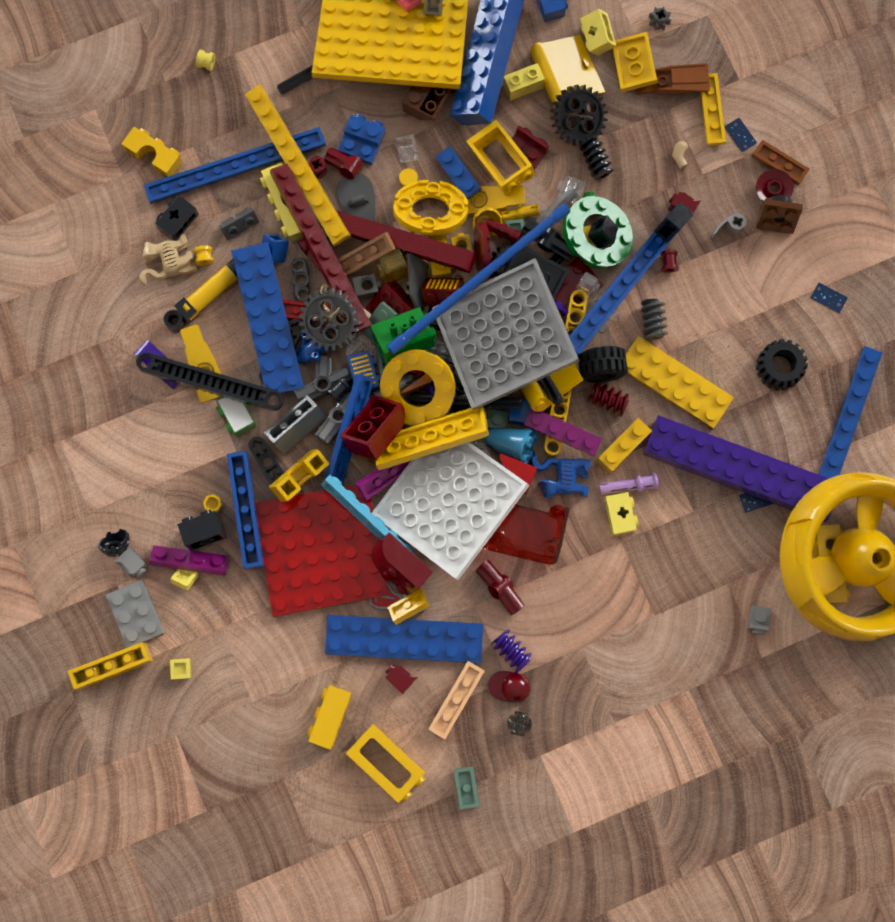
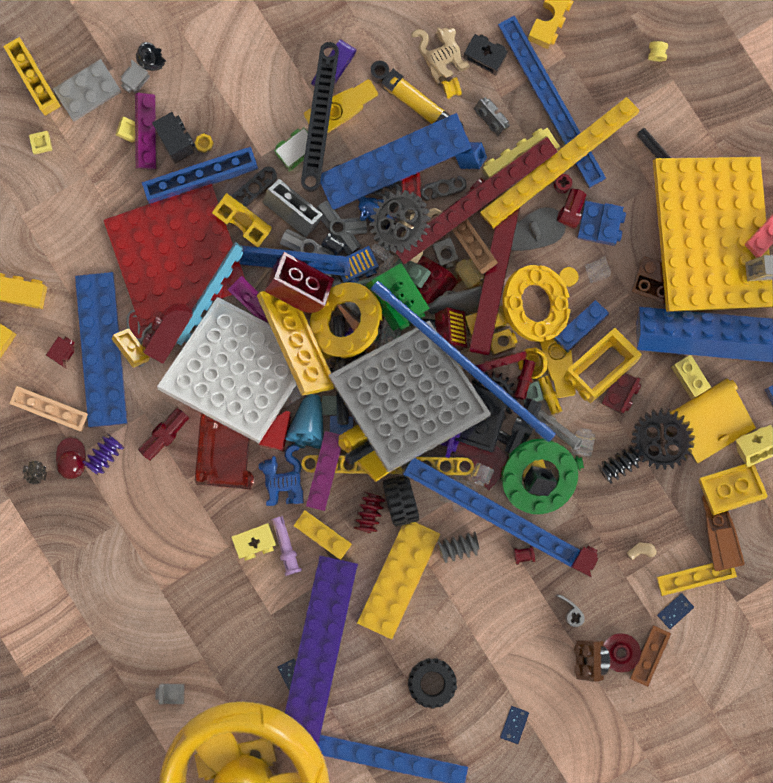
camera: 80 degrees right, 5 degrees up
black brick [654,202,694,243] -> none

